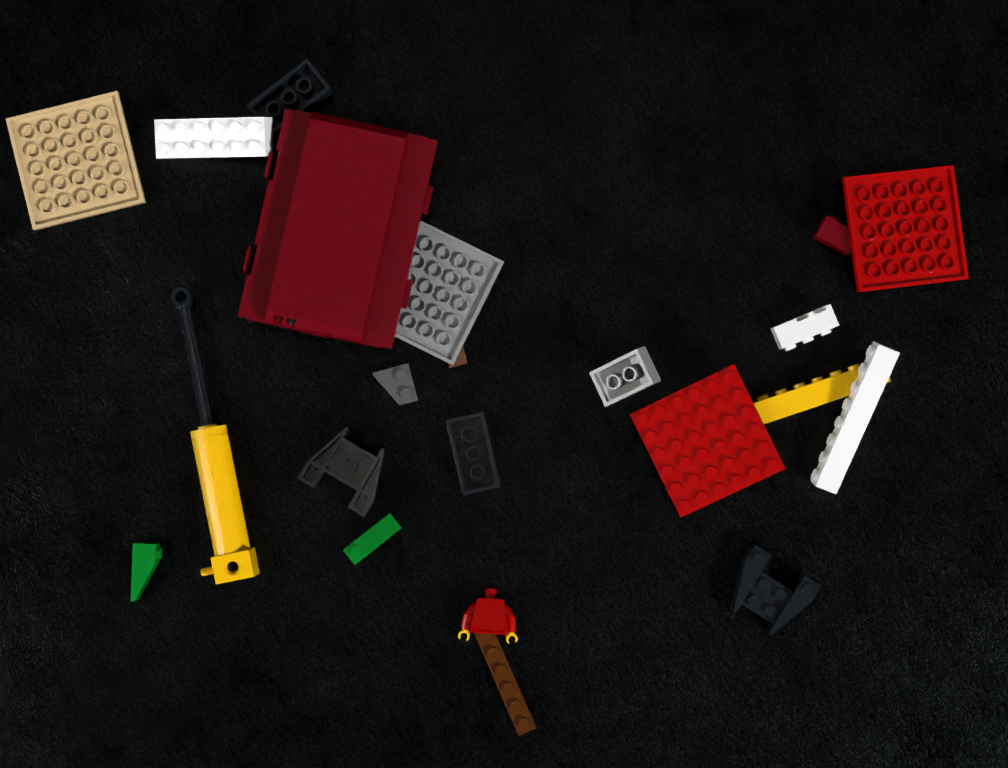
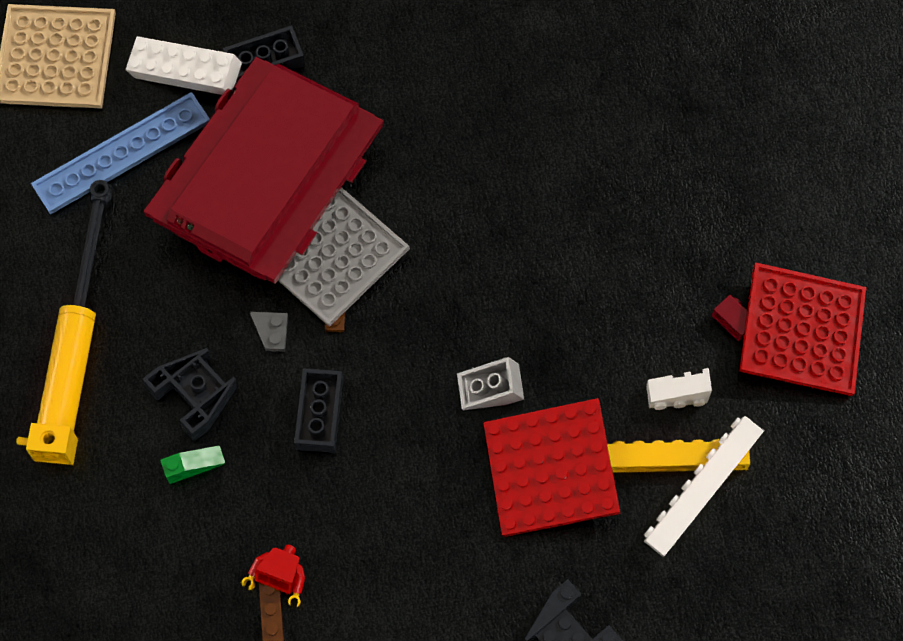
camera: 20 degrees right, 20 degrees down
none -> medium blue plate [31,92,210,215]

